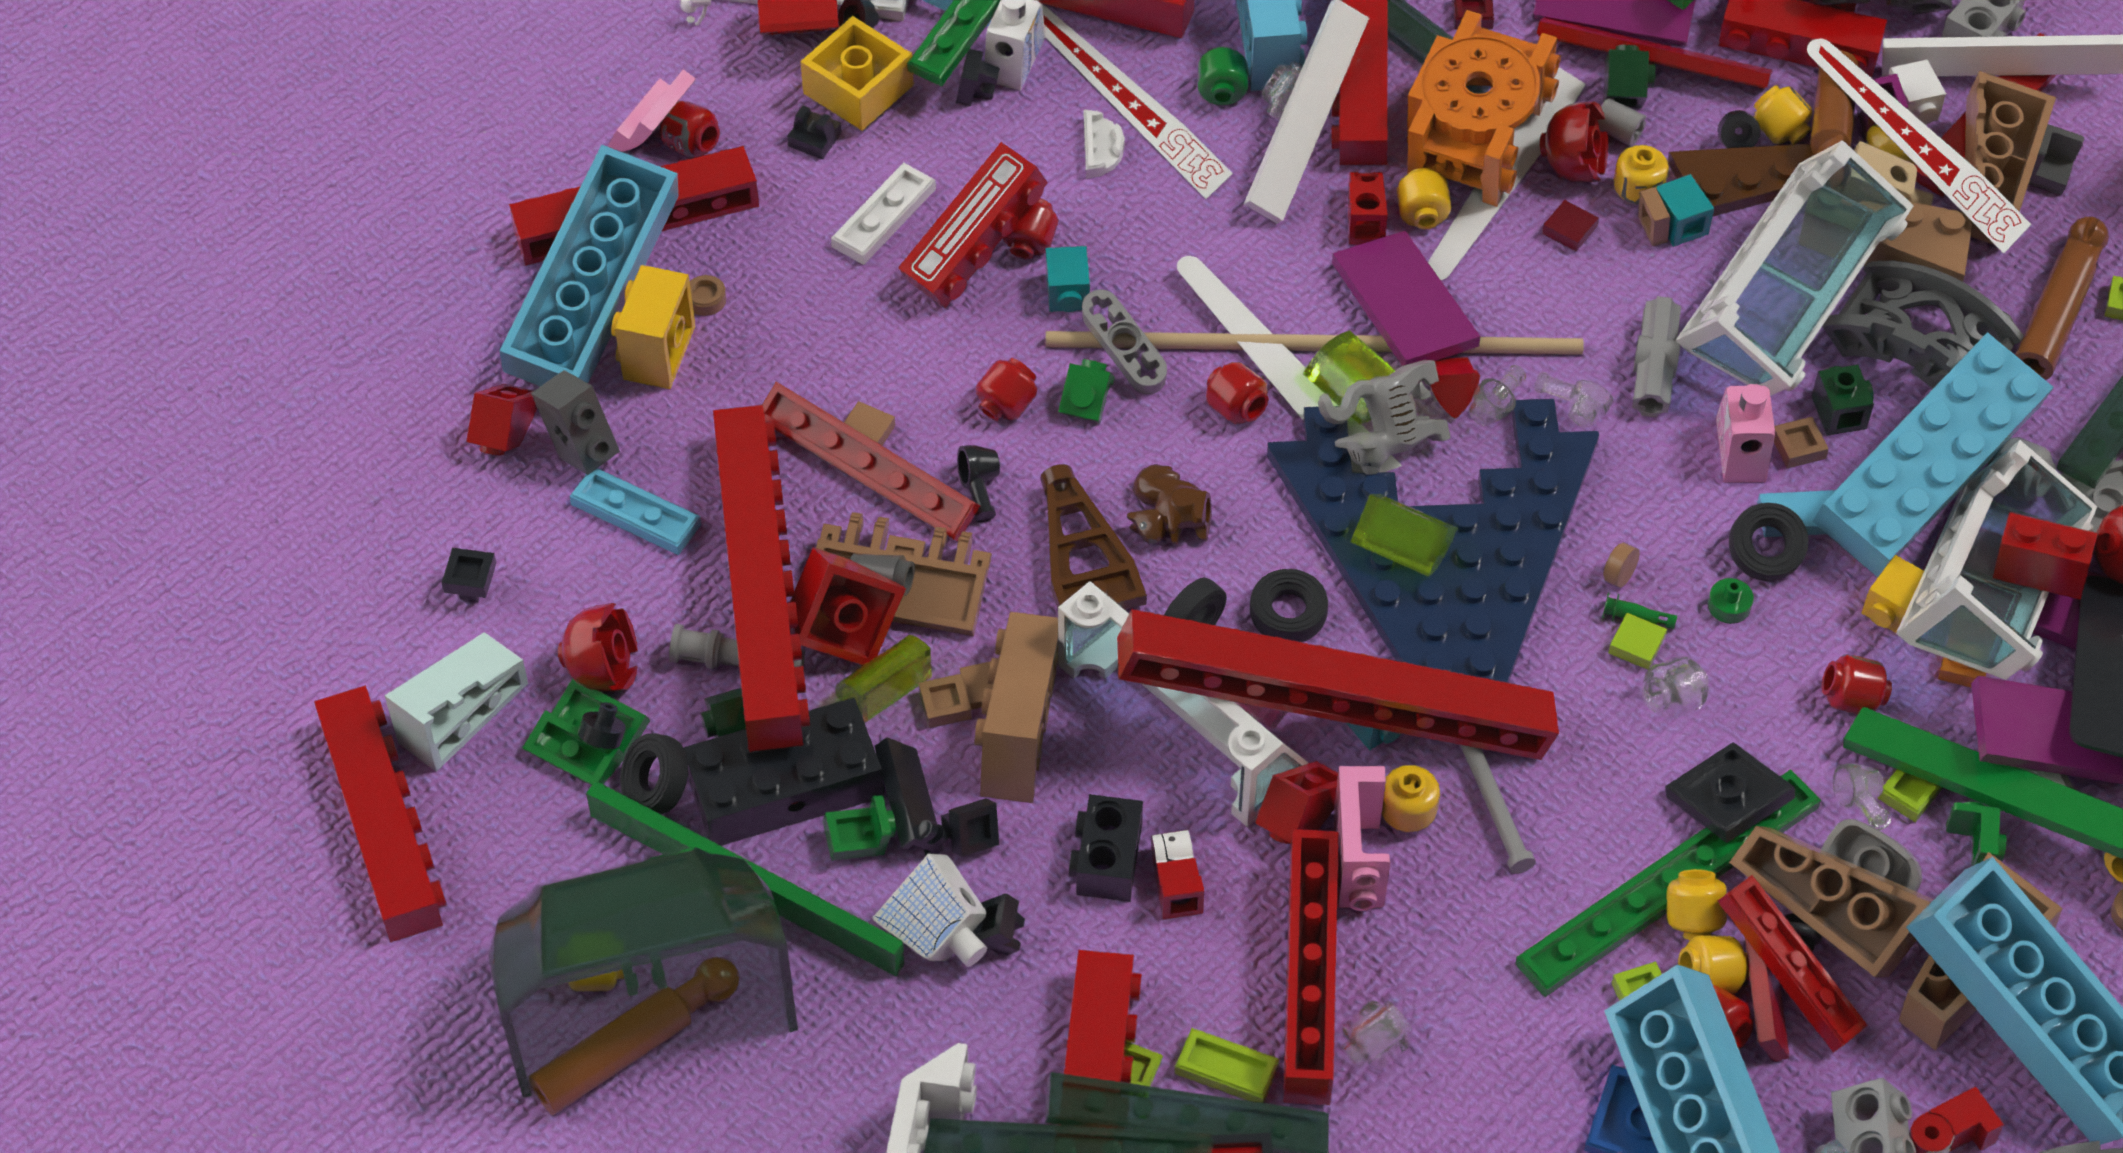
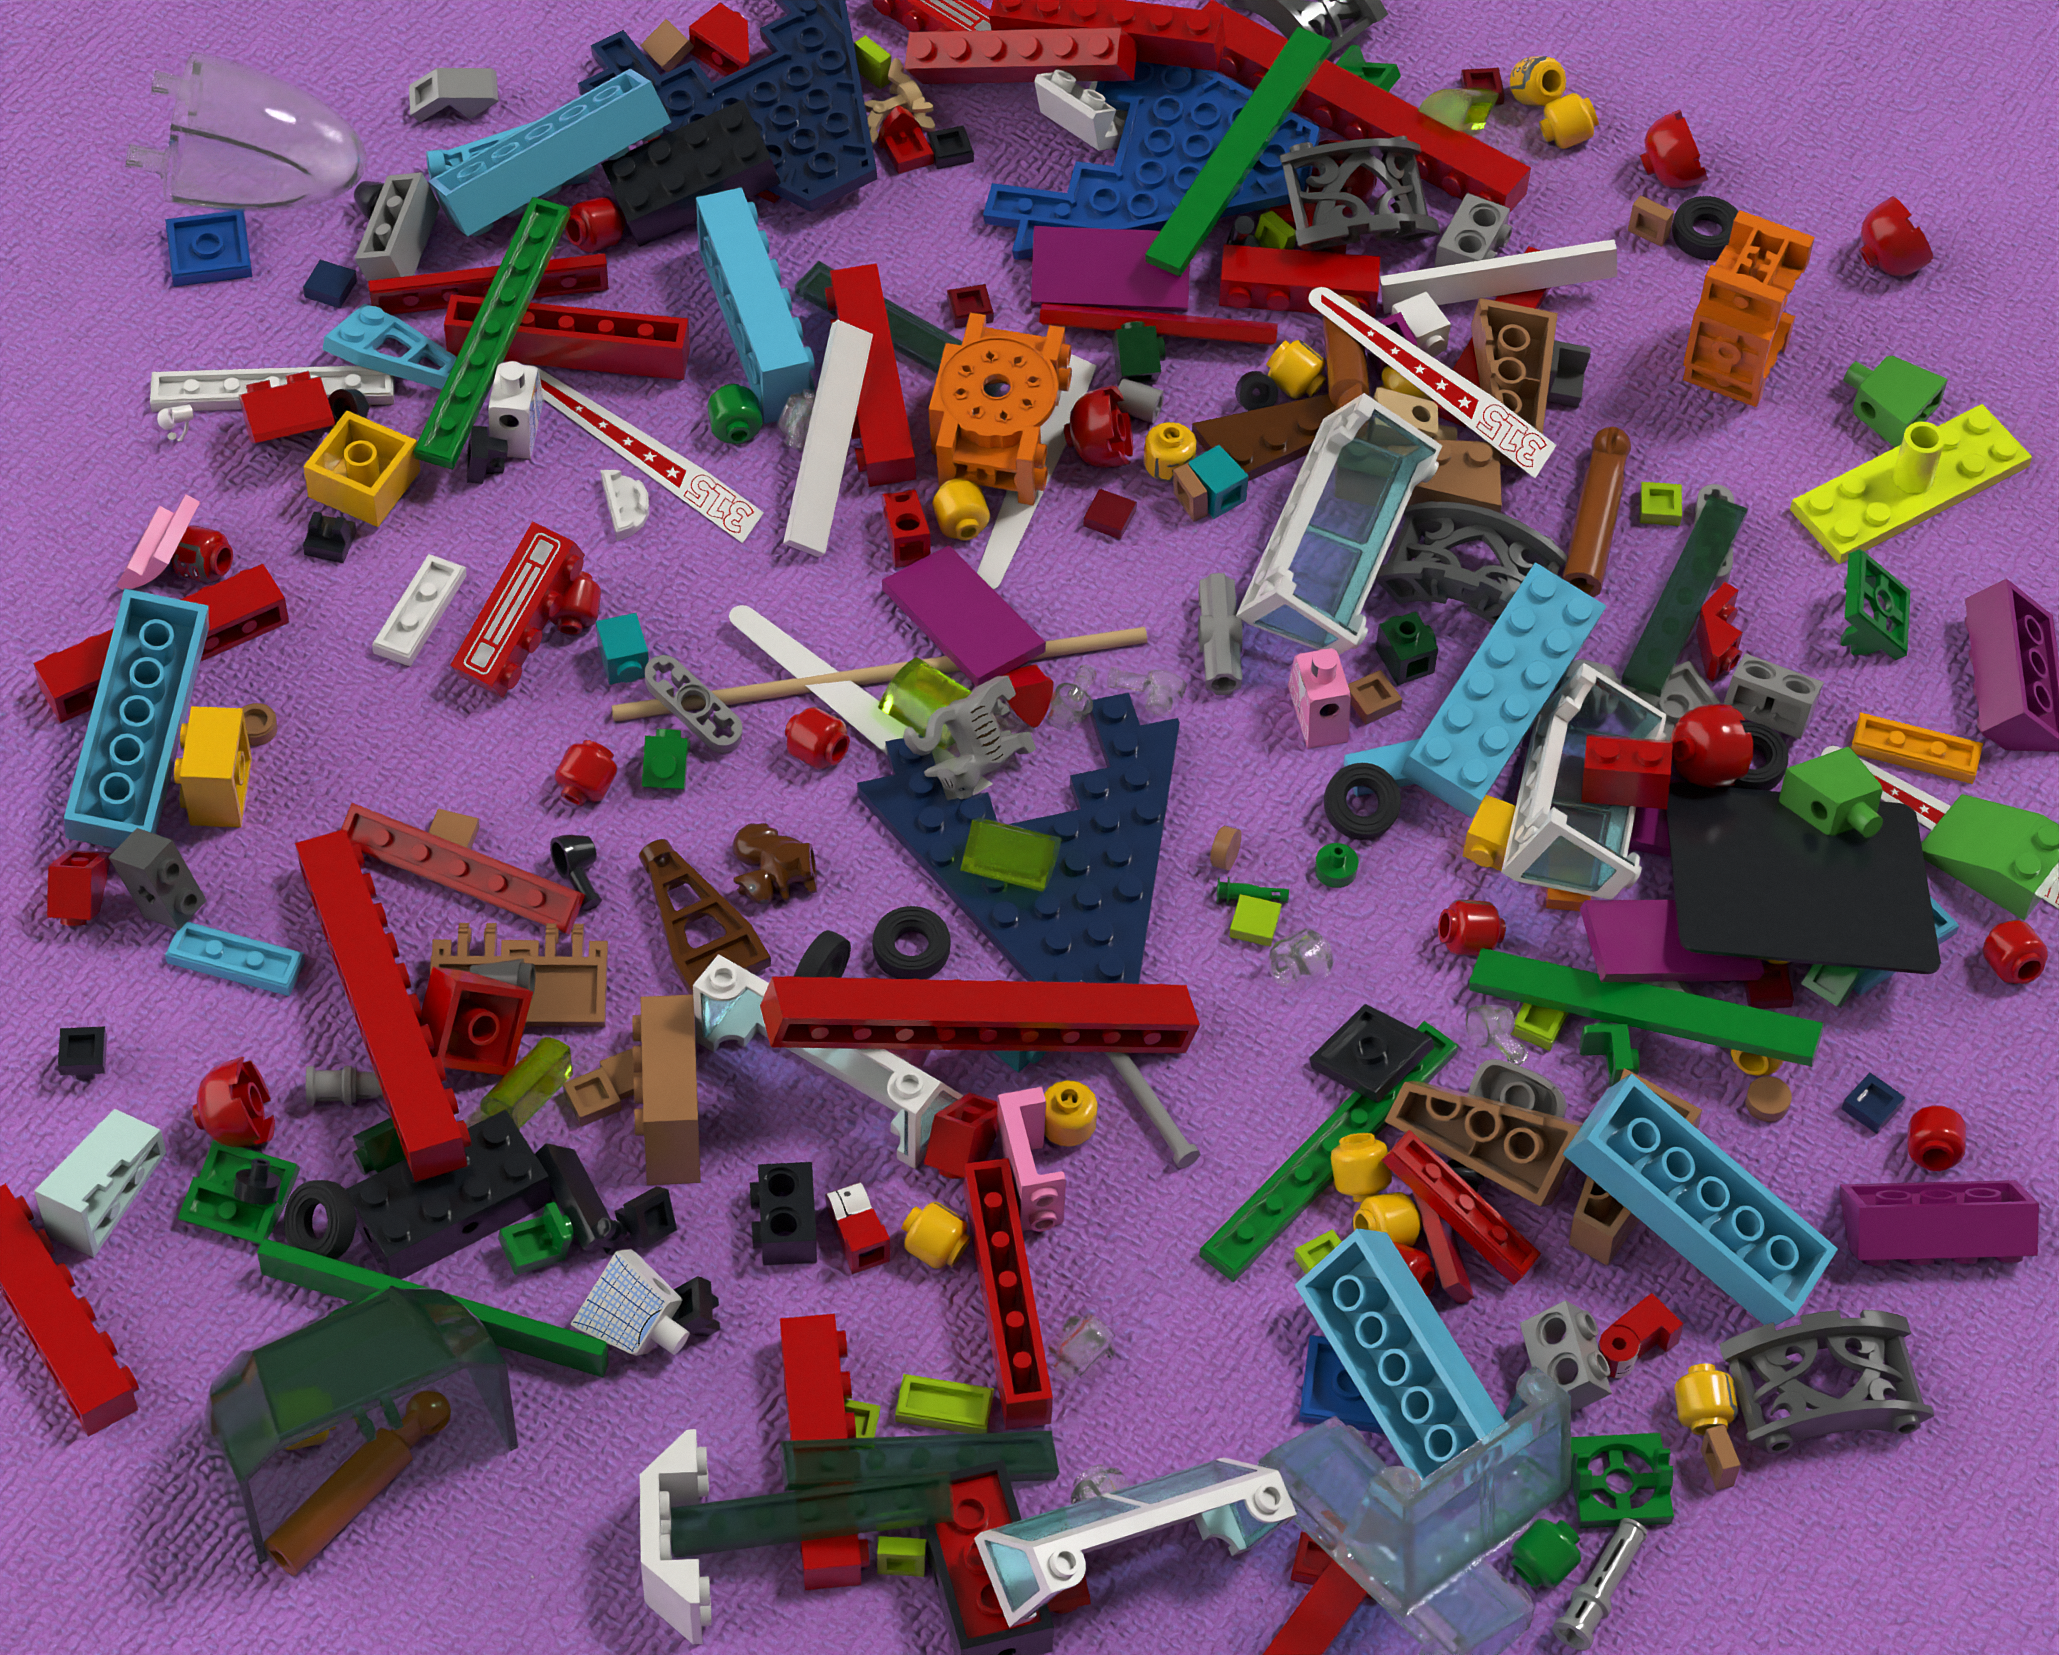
camera: 15 degrees left, 0 degrees up
none -> yellow head [901,1201,971,1269]

